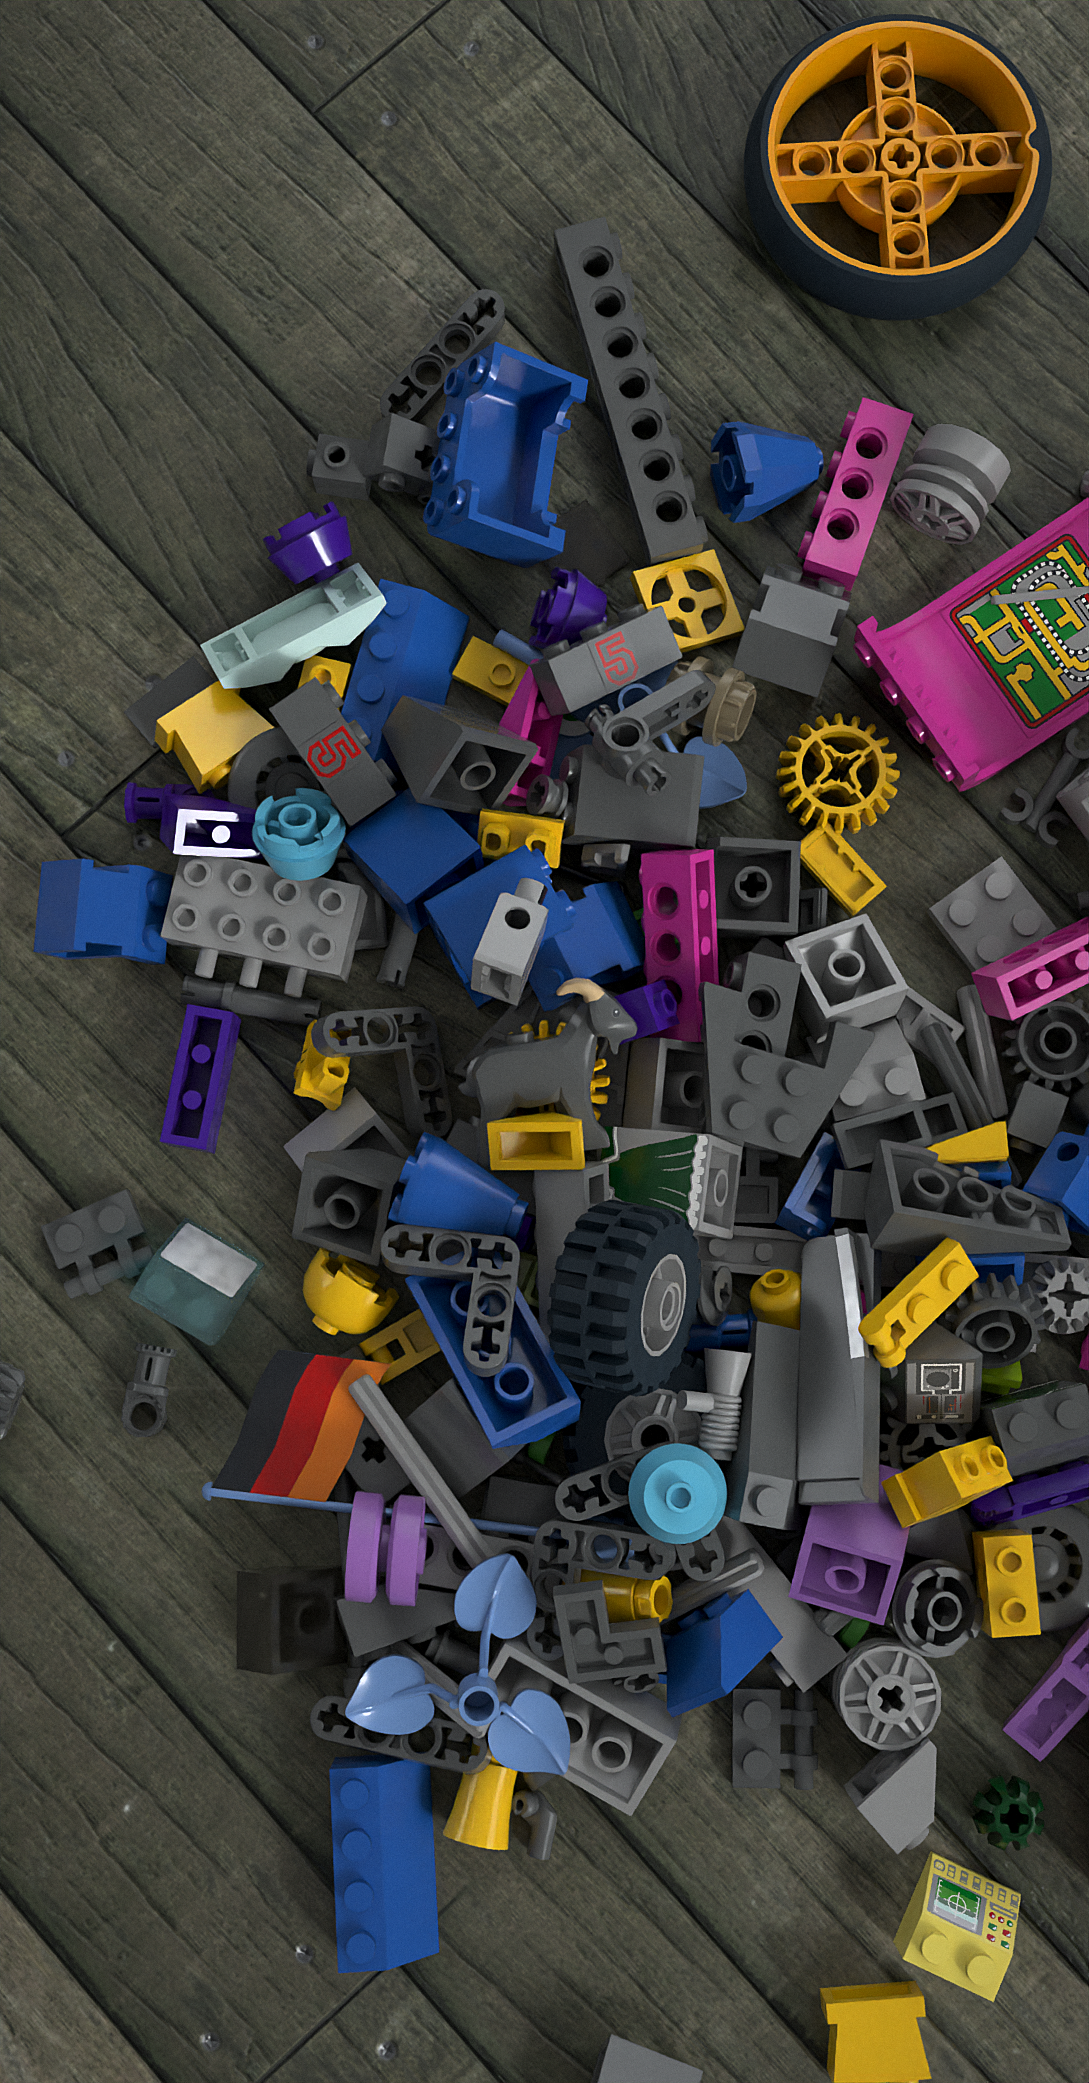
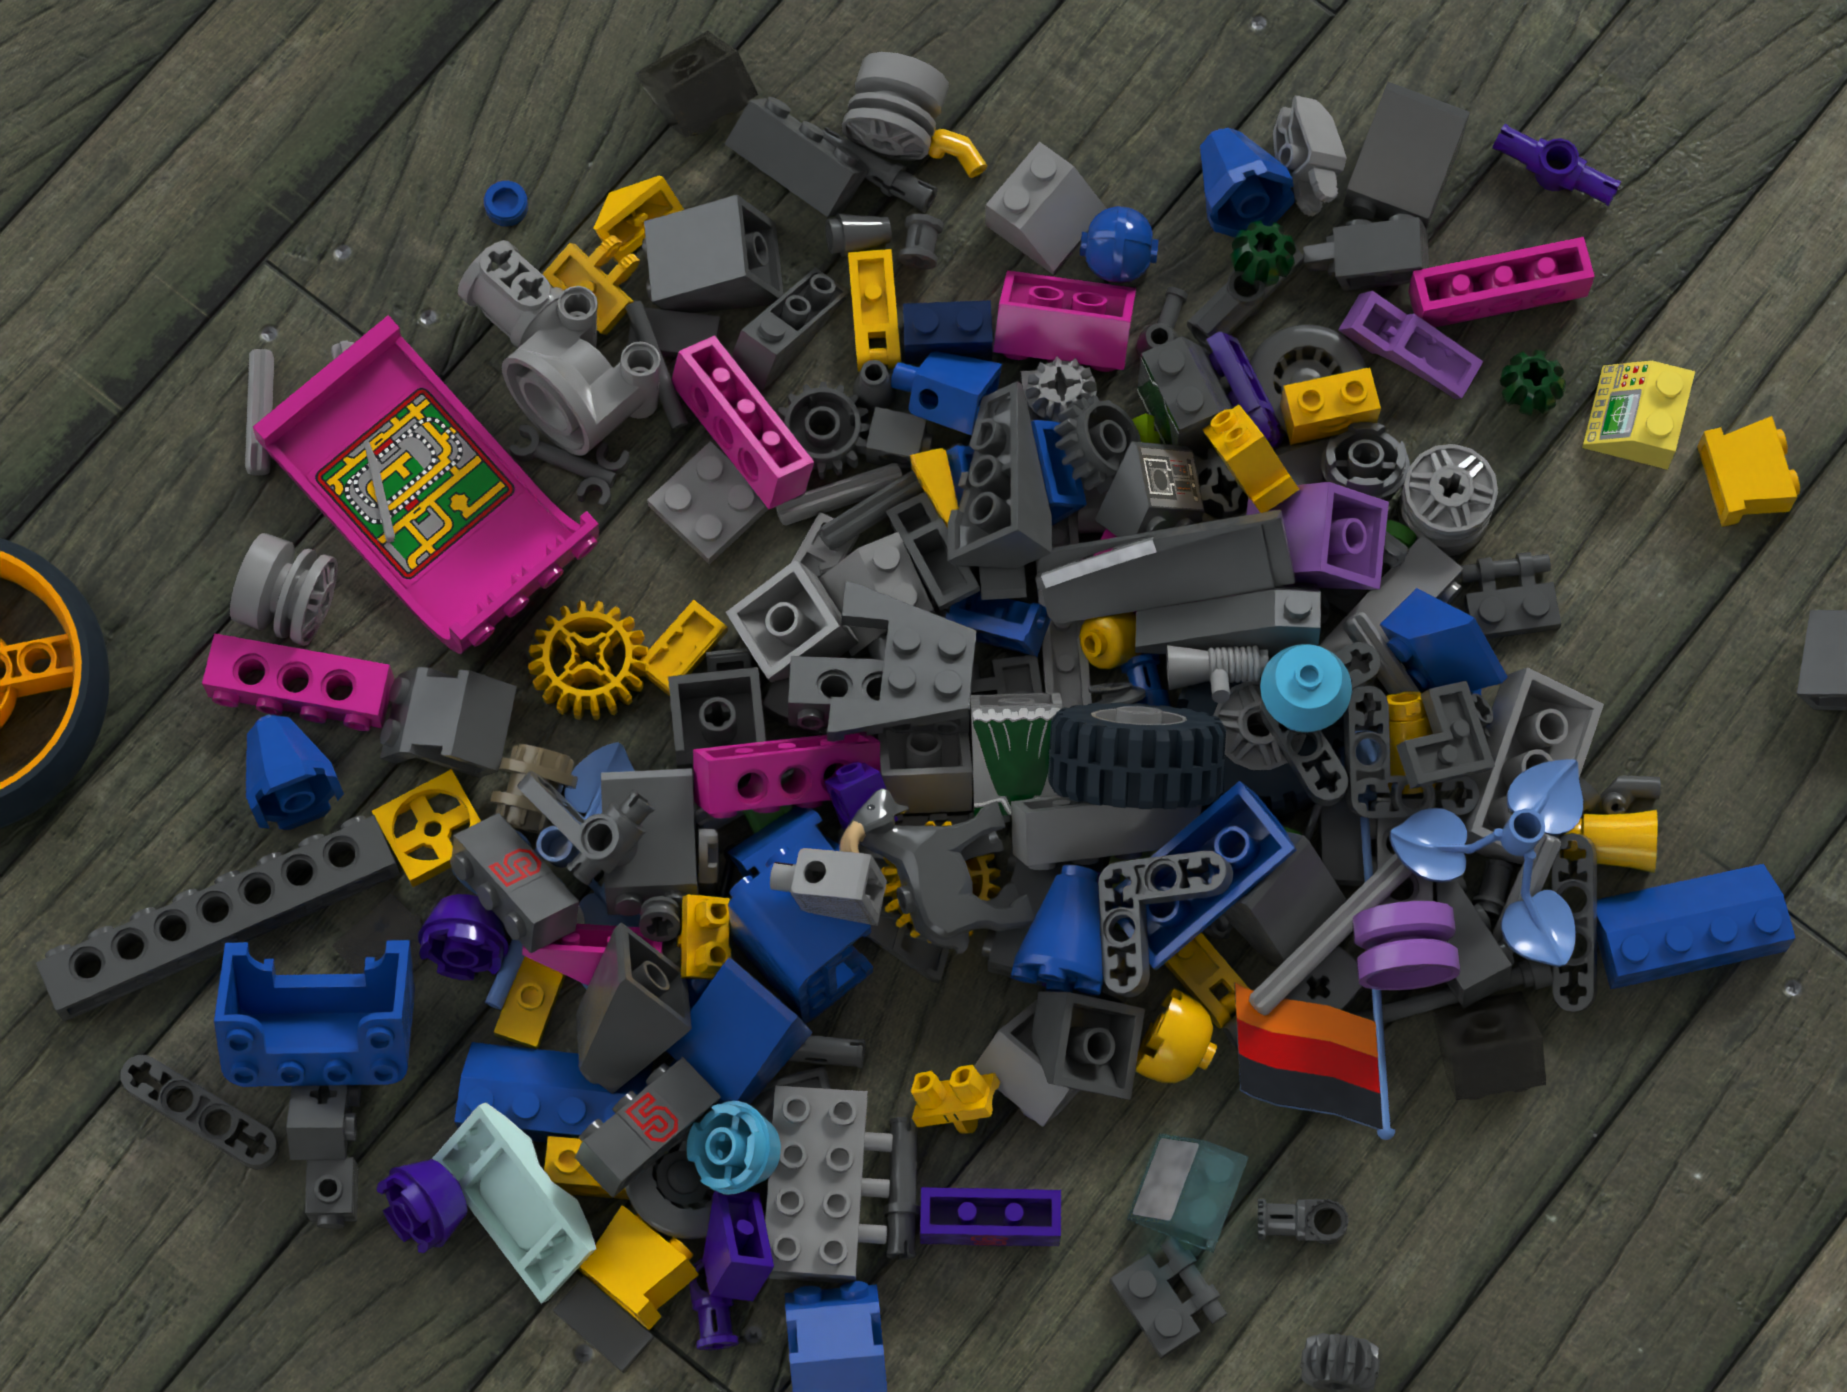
camera: 100 degrees left, 10 degrees down
dark grey beam [311,1006,452,1140] -> none
yellow slope [487,1111,585,1170] -> none
light grey slope [843,1736,937,1855] -> none
yellow plate [858,1237,979,1368] -> none

